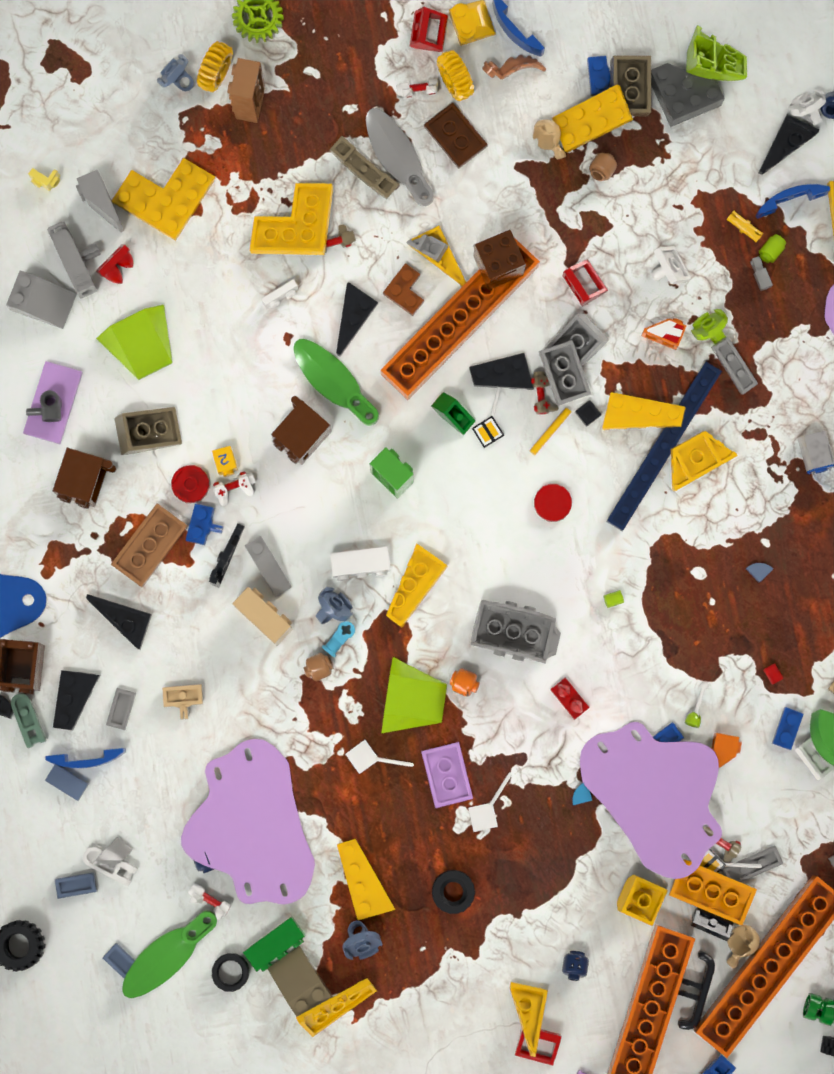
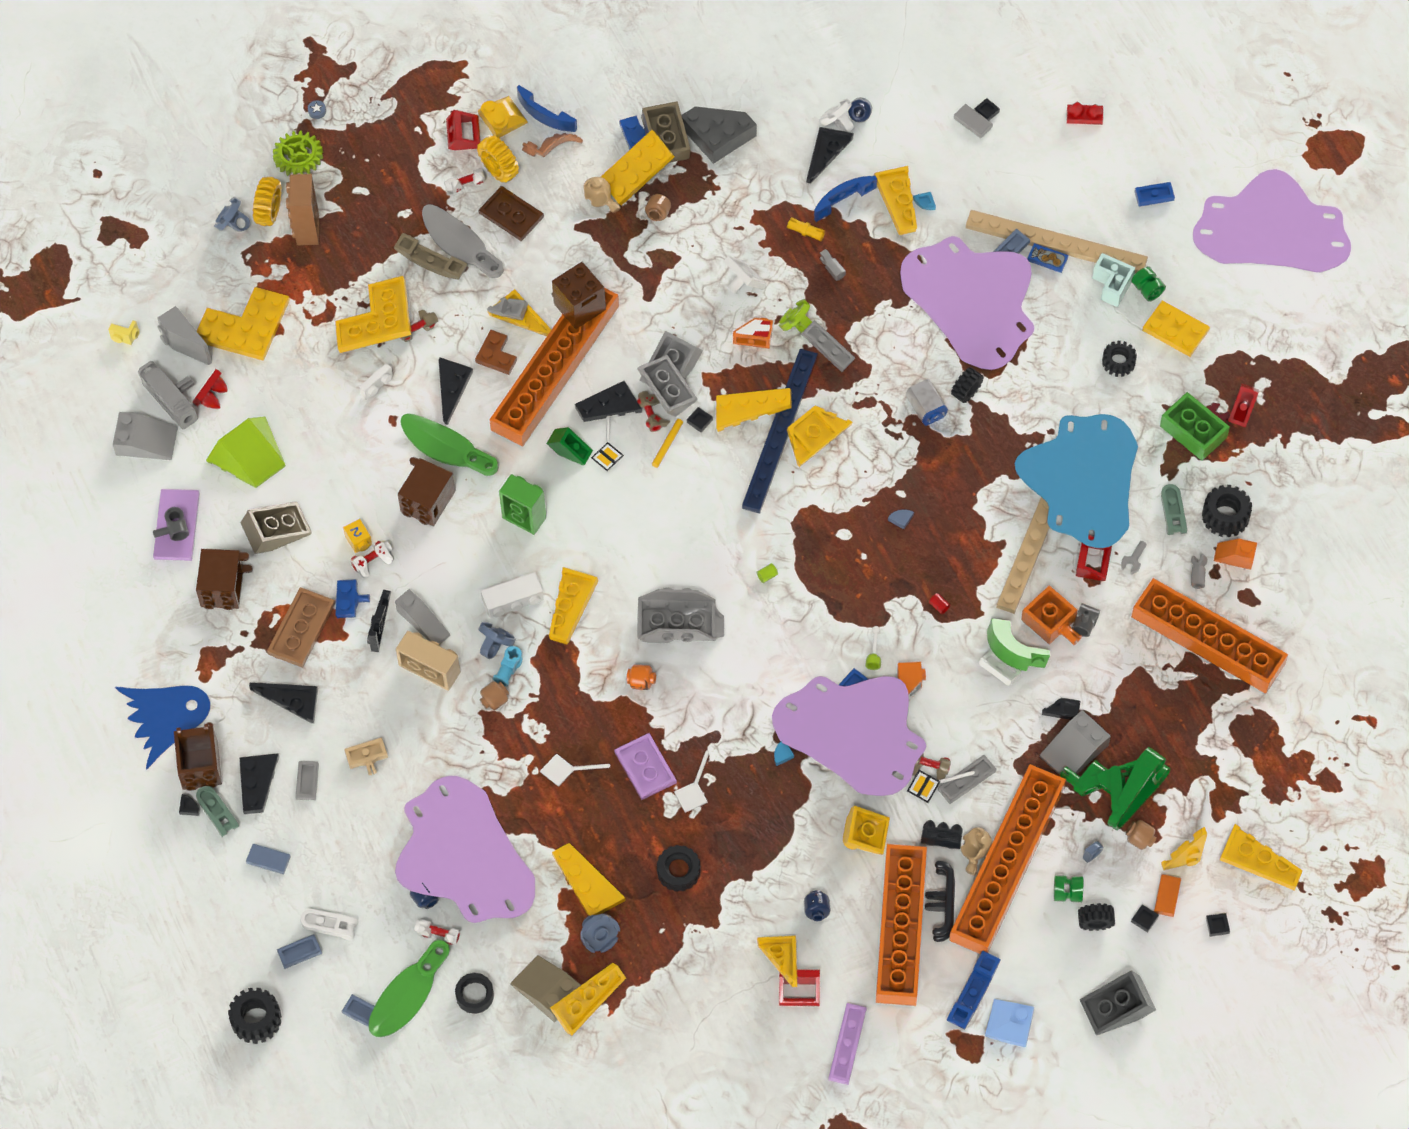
camera: 10 degrees left, 20 degrees down
blue slope [45,748,126,768] -> none
light grey slope [93,837,132,868] -> none
red tile [171,465,209,503] -> none
green brick [243,916,306,972] -> none
lime wedge [382,657,447,733] -> none
red tile [534,484,572,522] -> none
red tile [550,677,590,720] -> none
red tile [562,259,608,307] -> none
light orange slope [669,859,757,925] -> none
lime wedge [686,25,747,81] -> none
lime brick [759,234,786,263] -> none
blue plate [772,707,804,750] -> none

